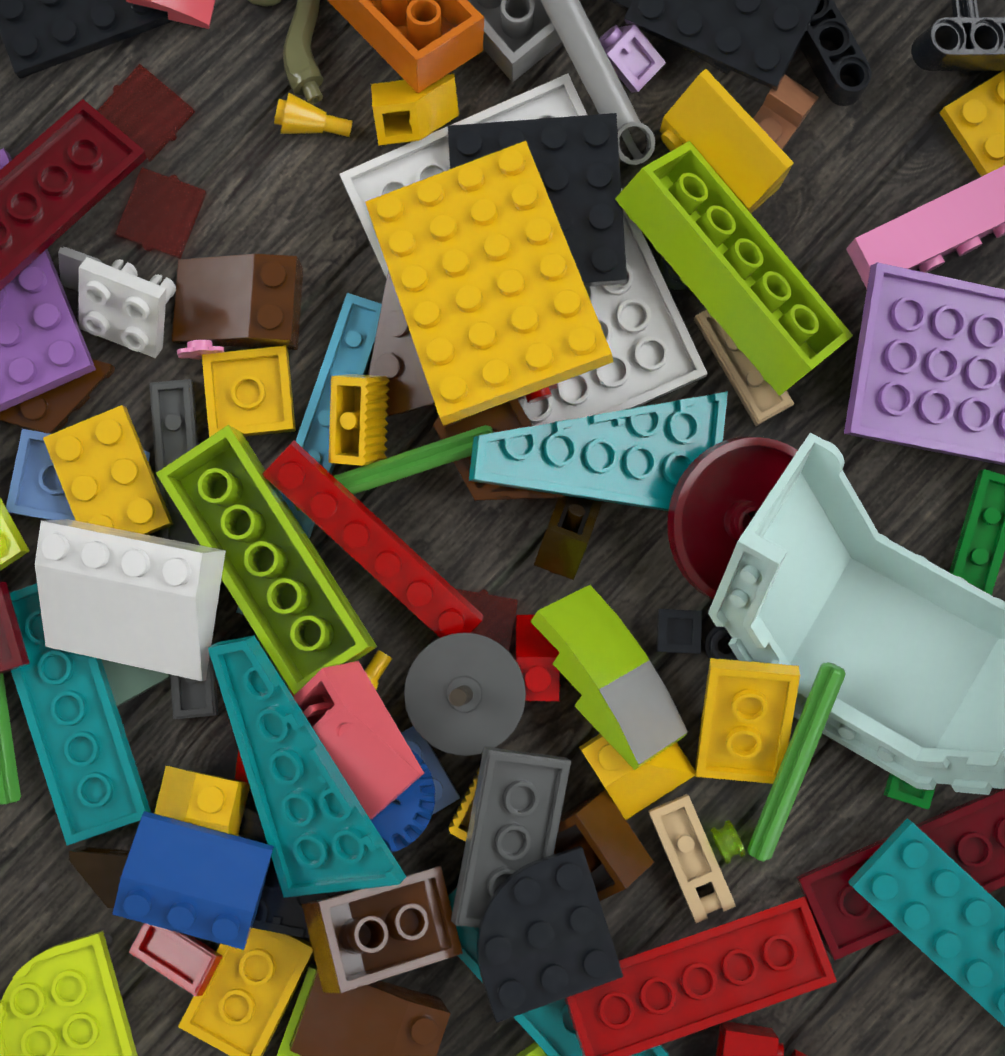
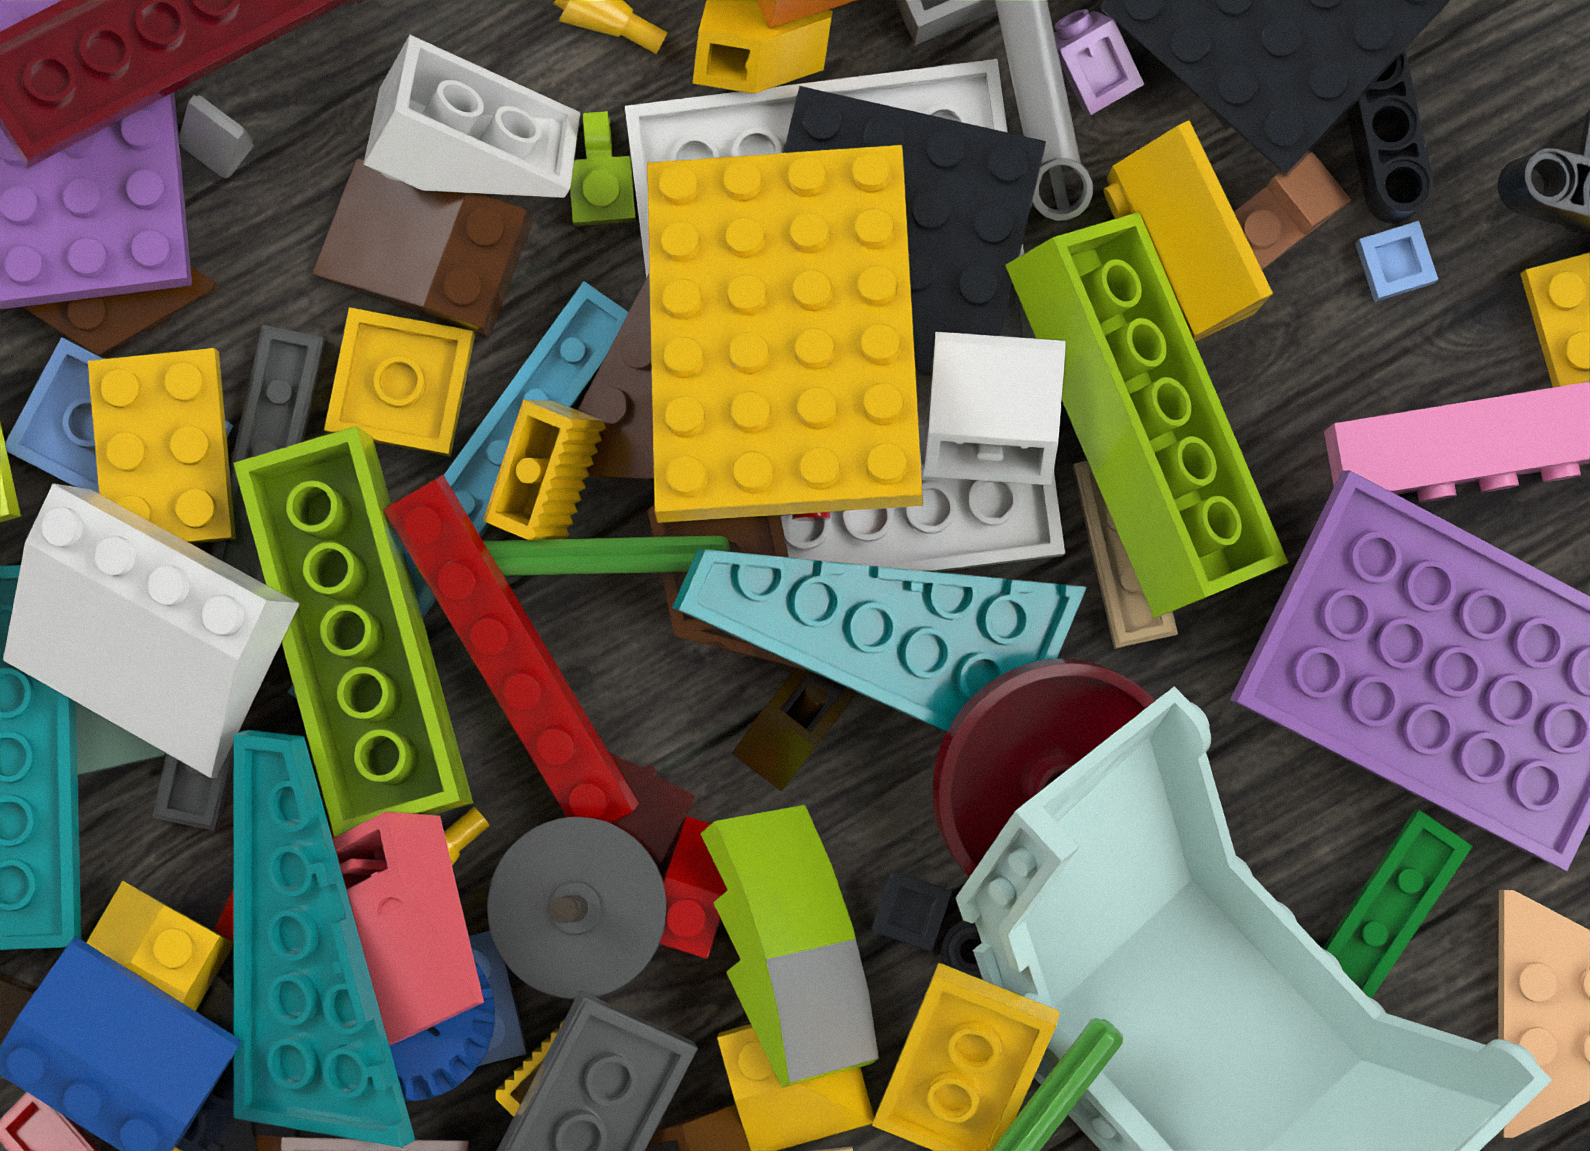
camera: 10 degrees right, 0 degrees up
white plate [79,257,176,358] -> none
clear red piece [115,167,207,259] -> none
bright pink plant [177,340,225,360] -> none
none -> white slope [363,35,580,198]
none -> lime plate [570,111,636,226]
none -> white slope [923,332,1065,485]
none -> light blue tile [1355,221,1438,302]

